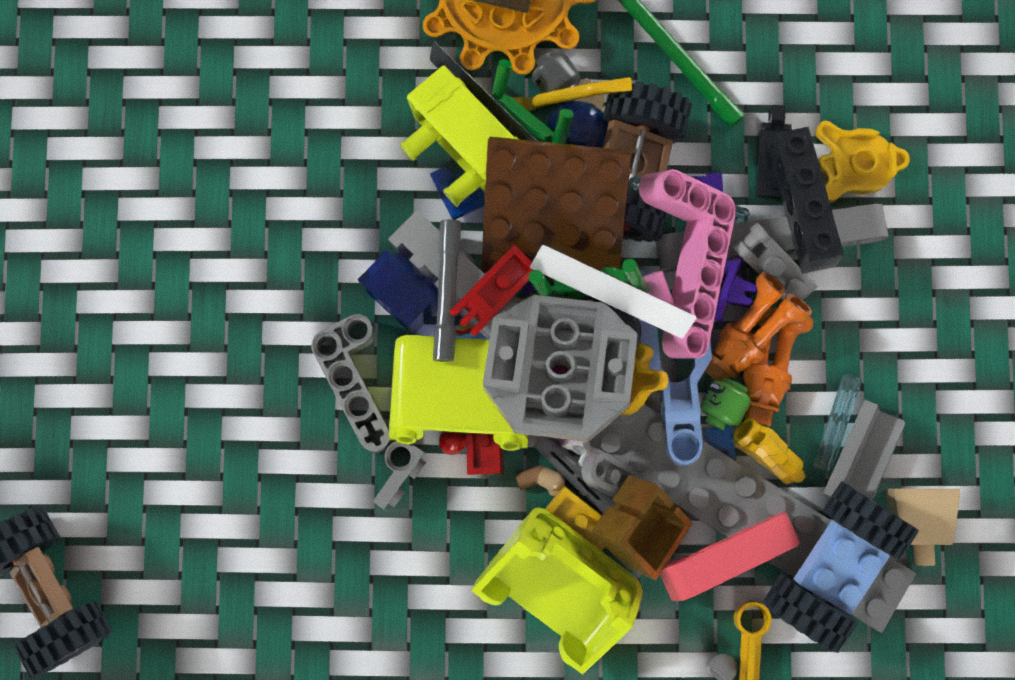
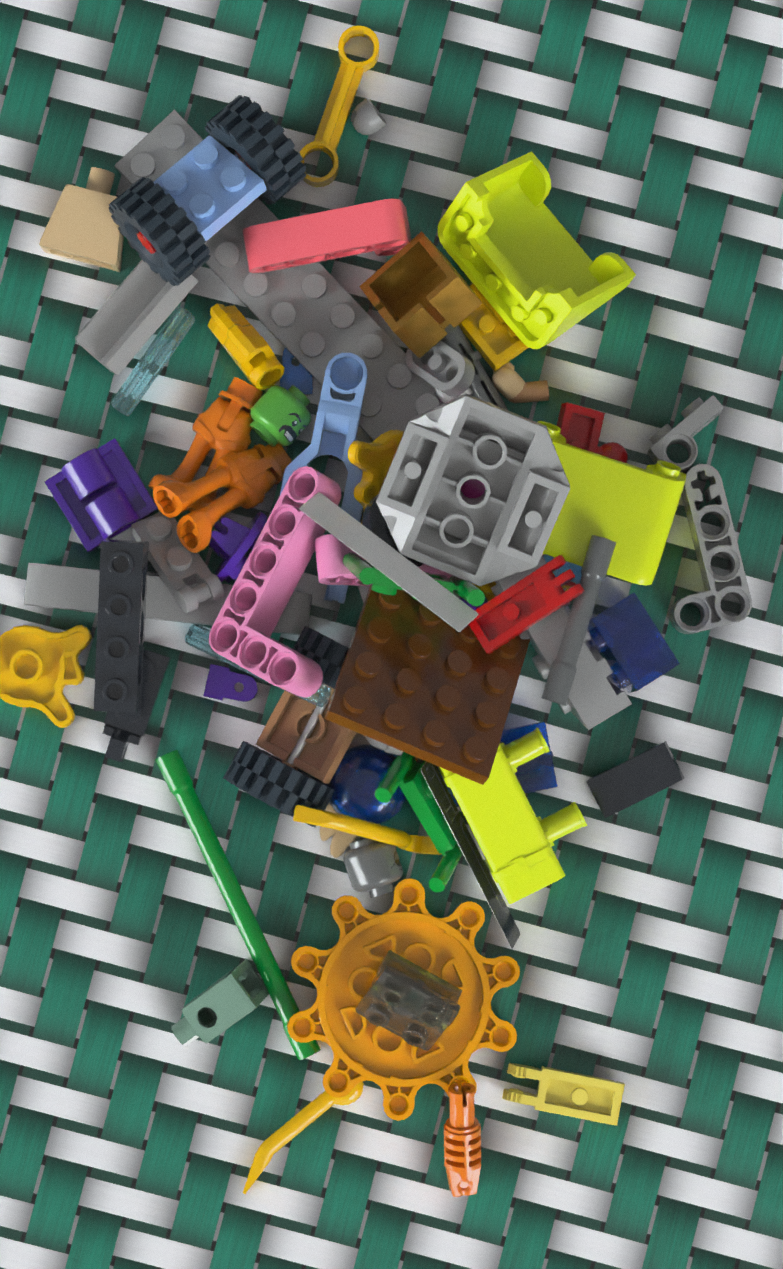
camera: 165 degrees left, 5 degrees up
none -> dark purple plate [44,438,159,553]
none -> black slope [586,741,684,818]

